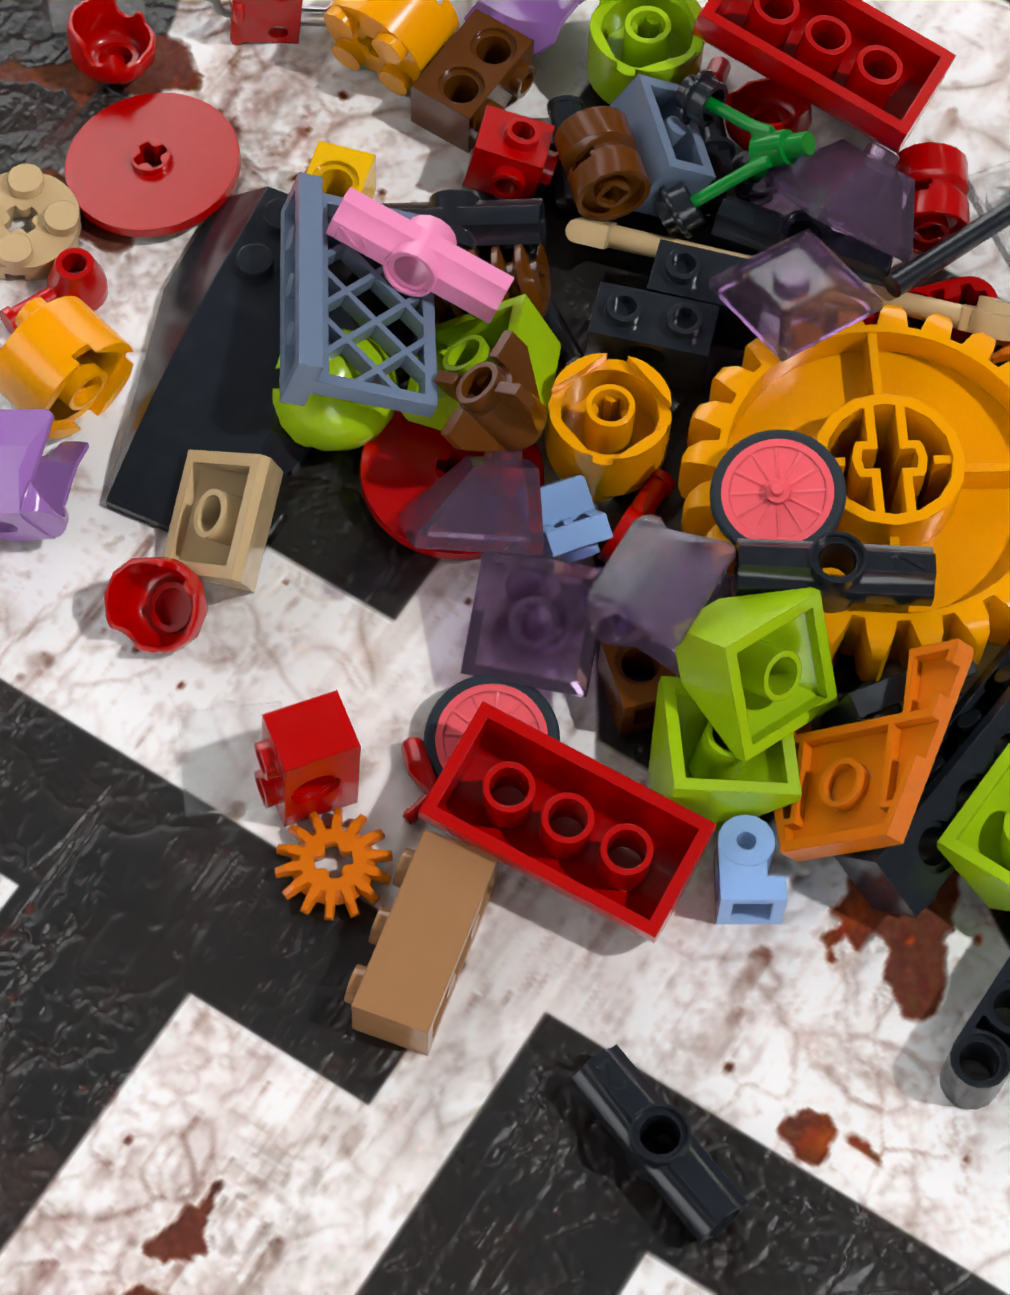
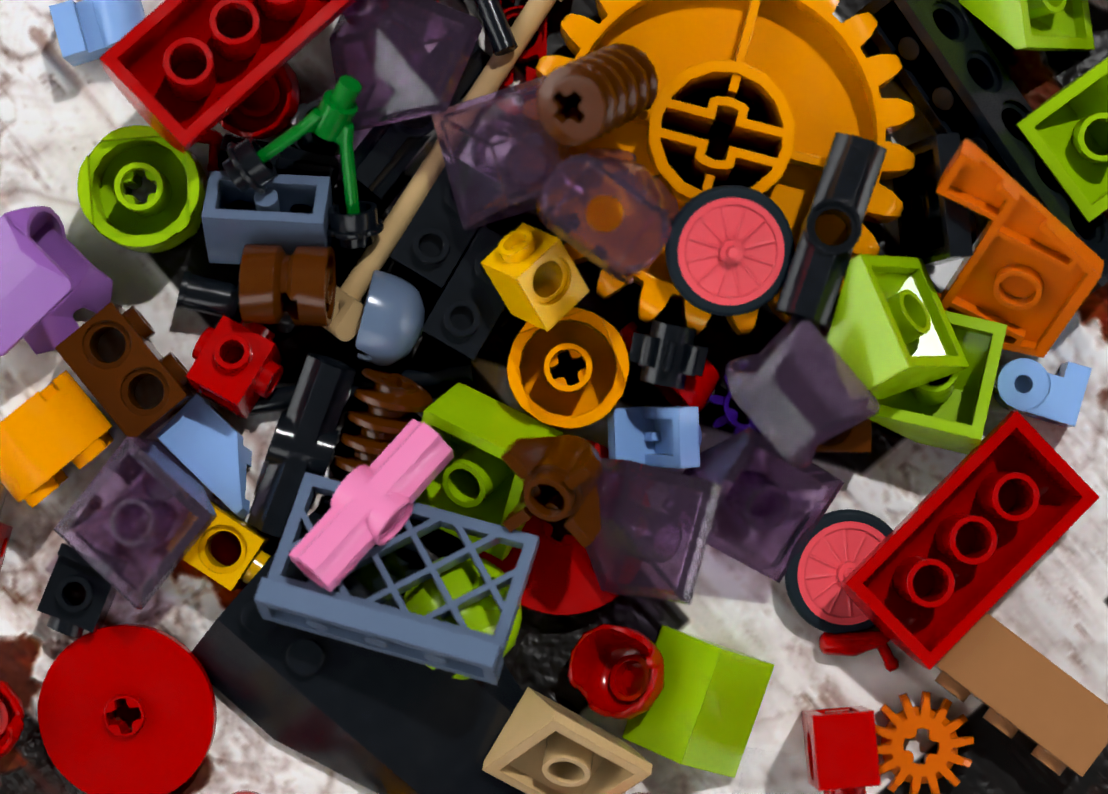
camera: 65 degrees left, 25 degrees up
none -> black brick [37,542,128,639]
none -> clear purple slope [53,436,217,609]
none -> light blue slope [156,393,252,519]
none -> sand blue hair [355,270,425,366]
none -> yellow brick [481,223,590,332]
none -> reddish brown piece [537,43,658,147]
none -> piece [538,147,679,285]
none -> red hair [568,624,664,720]
none -> lime slope [622,624,775,778]
none -> black gear [629,319,708,389]

